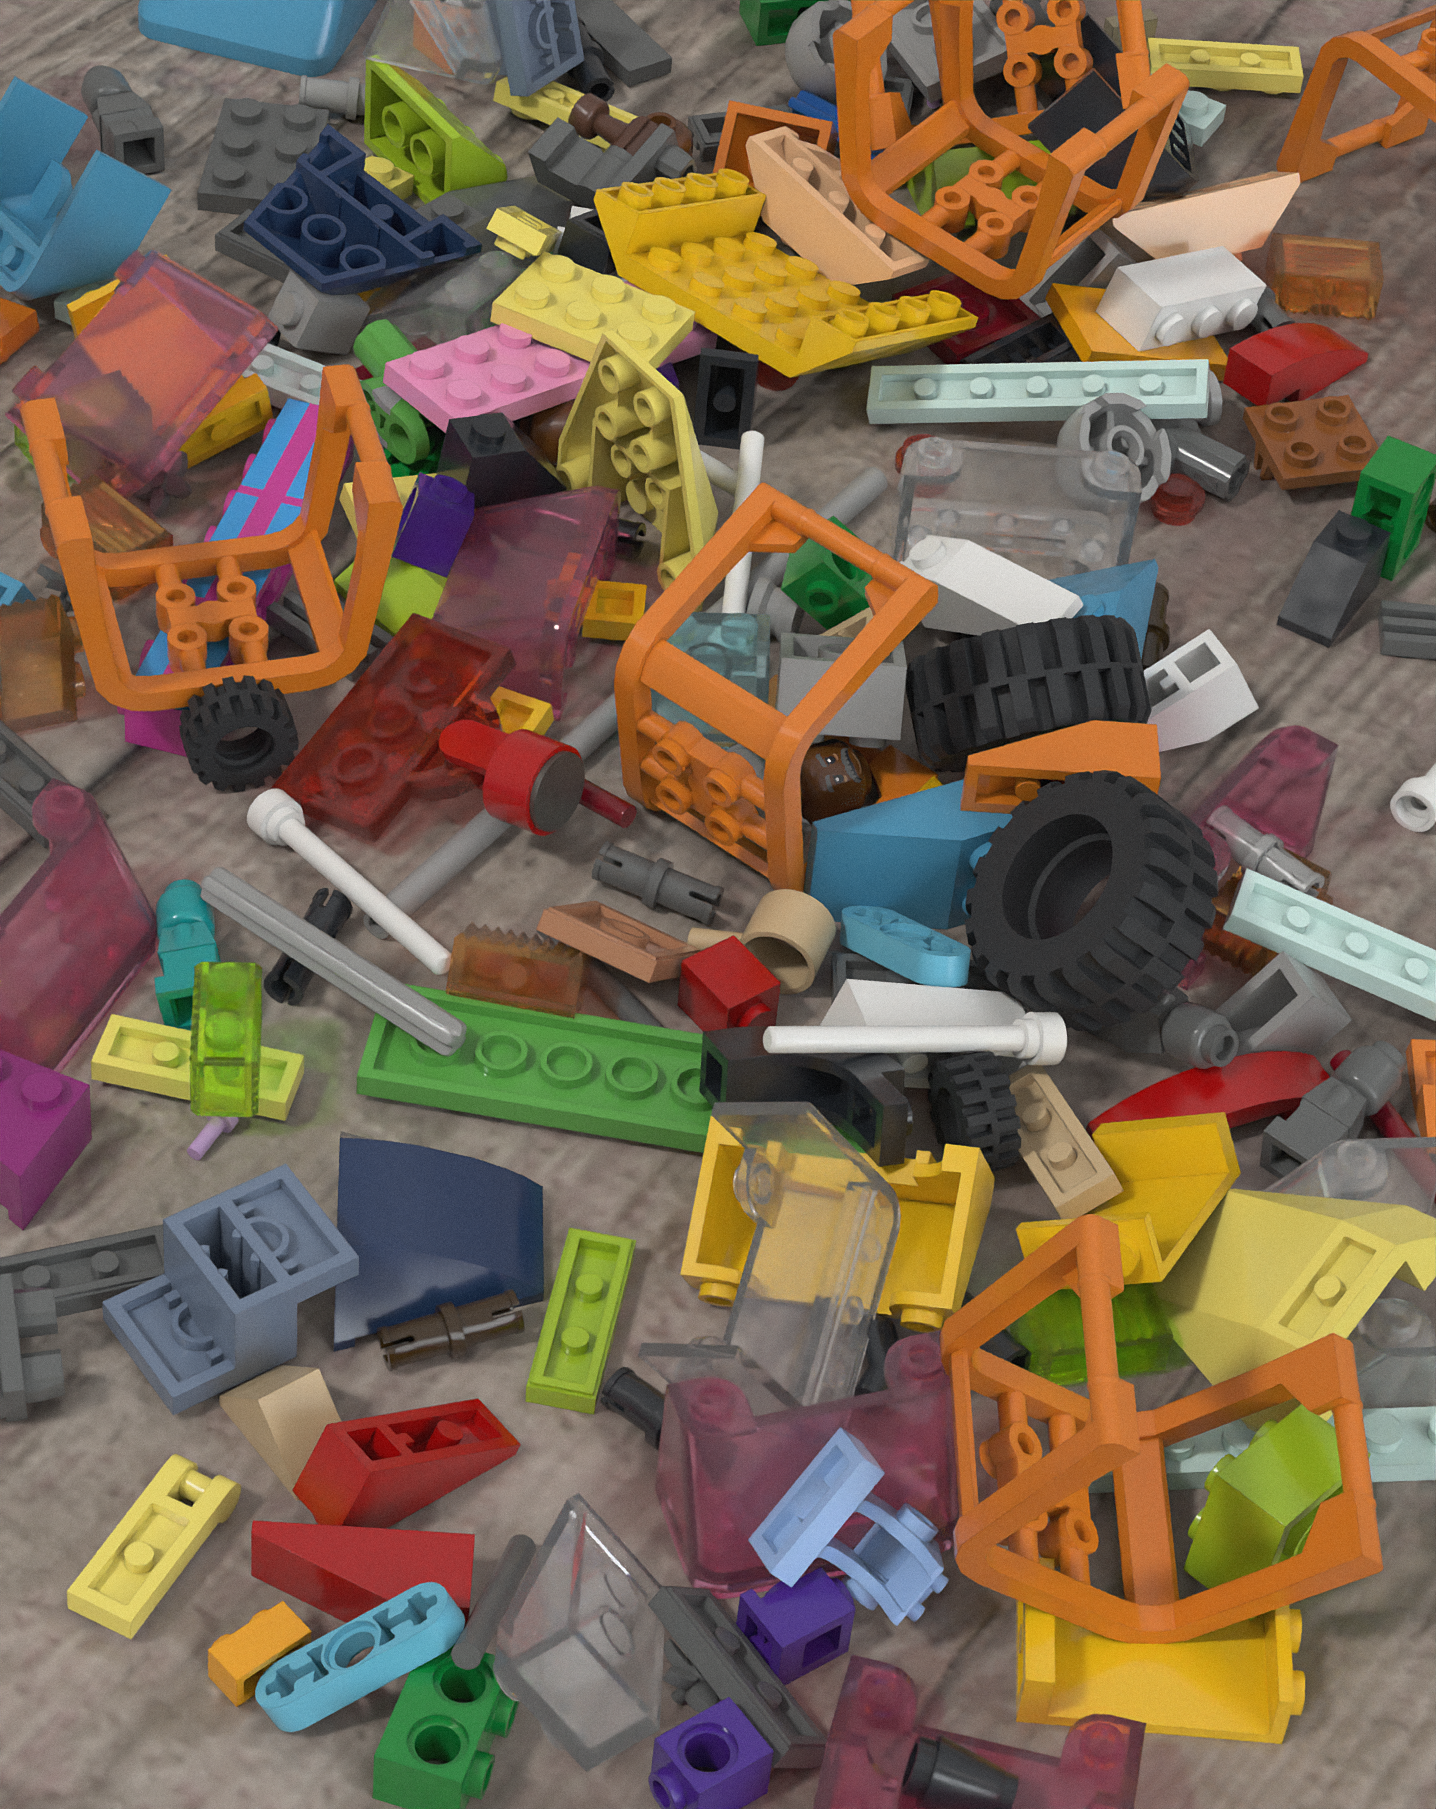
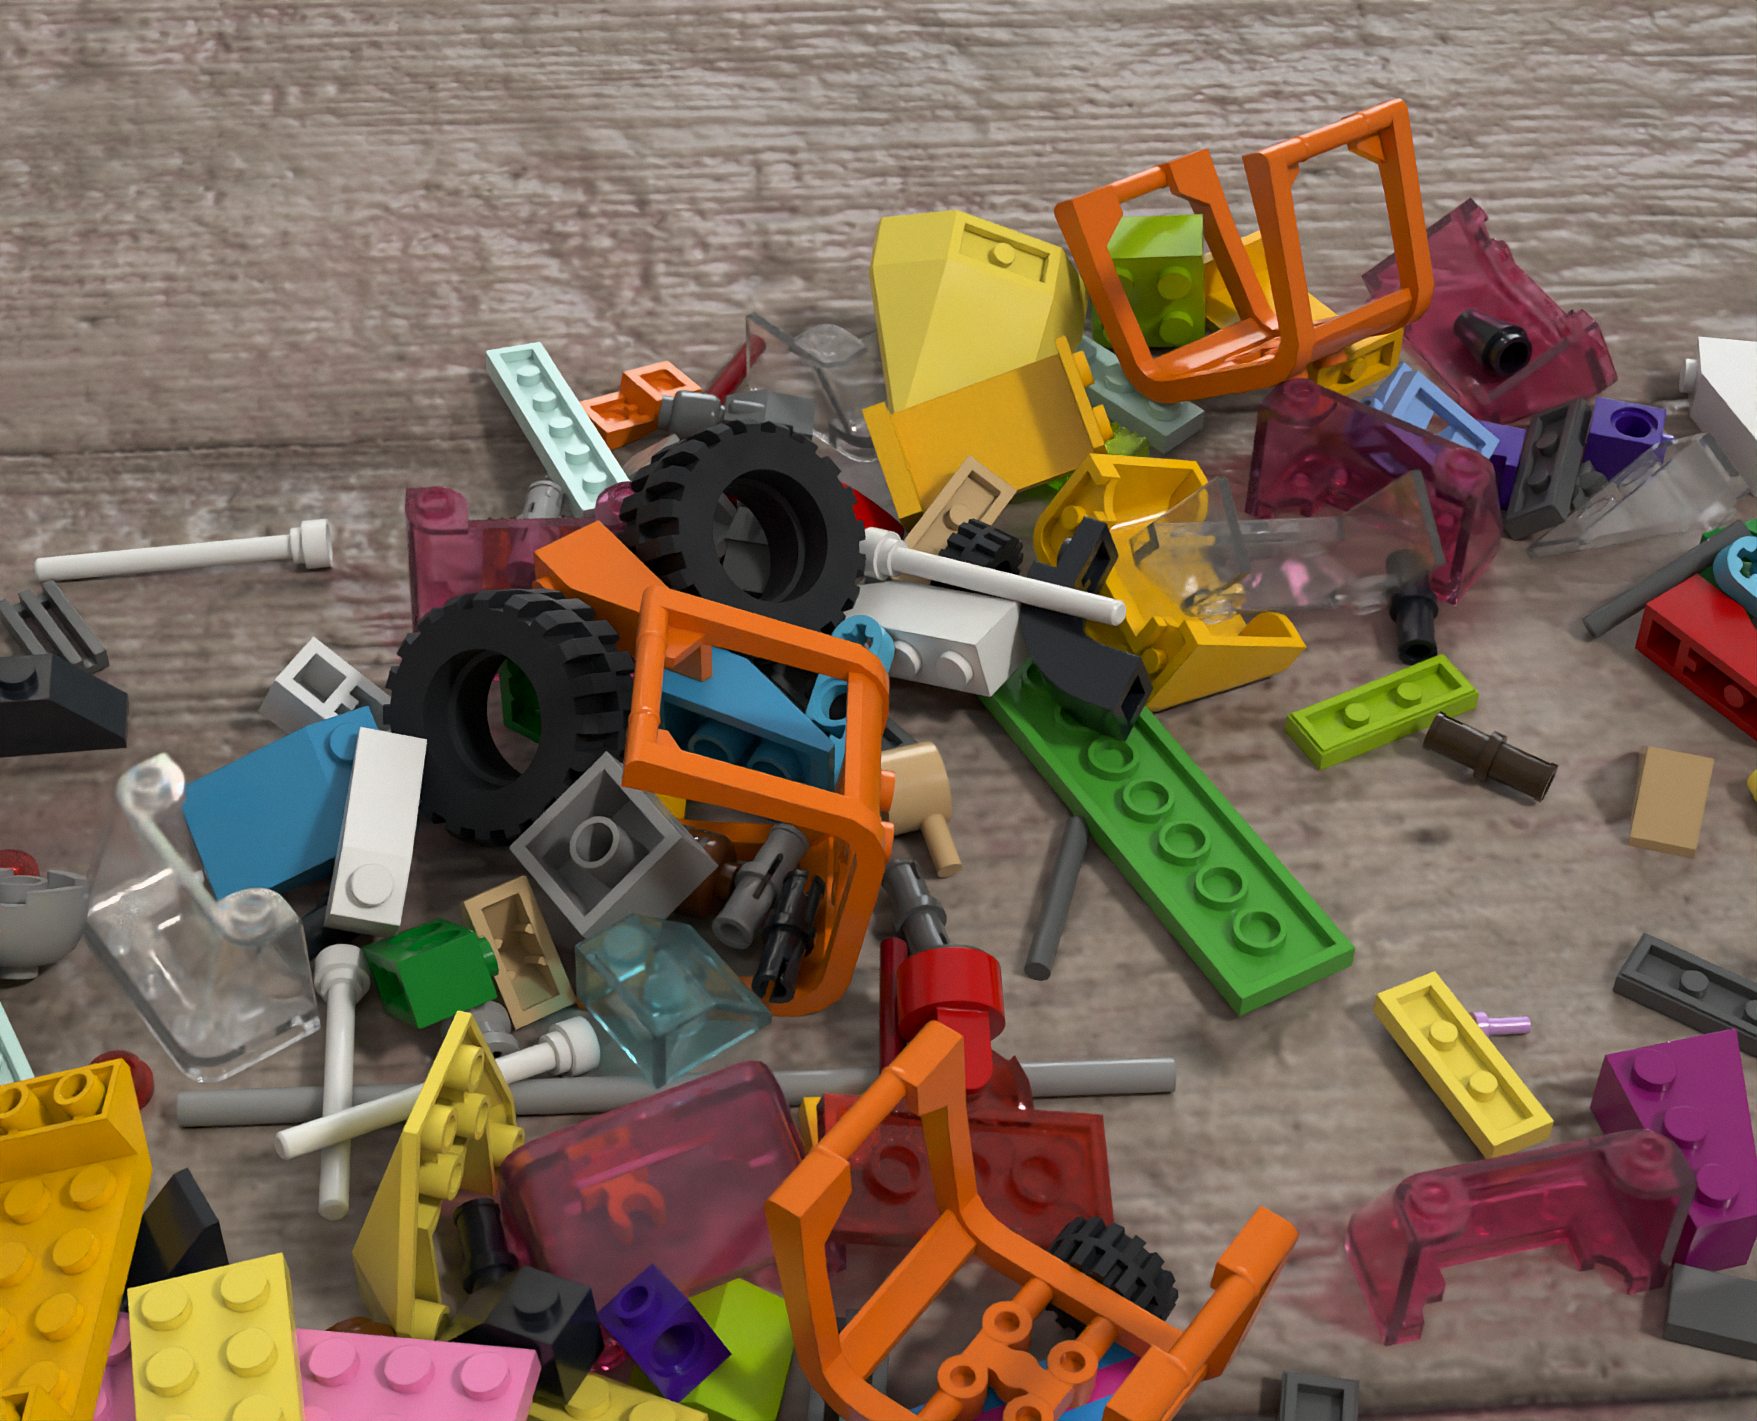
camera: 125 degrees left, 0 degrees up
sand blue bracket [102,1164,359,1415] -> none
teal piece [154,879,229,1032] -> none
clear neon green brick [189,962,262,1117] -> none
light grey axle [200,867,467,1057] -> none
white piece [247,788,454,975] -> none
black pin [263,888,353,1005] -> none
red slope [292,1398,521,1529] -> none
dark blue wedge [334,1131,544,1352] -> none
clear orange brick [446,922,592,1019] -> none
nougat tile [536,901,701,983] -> none
red brick [677,935,781,1031] -> none

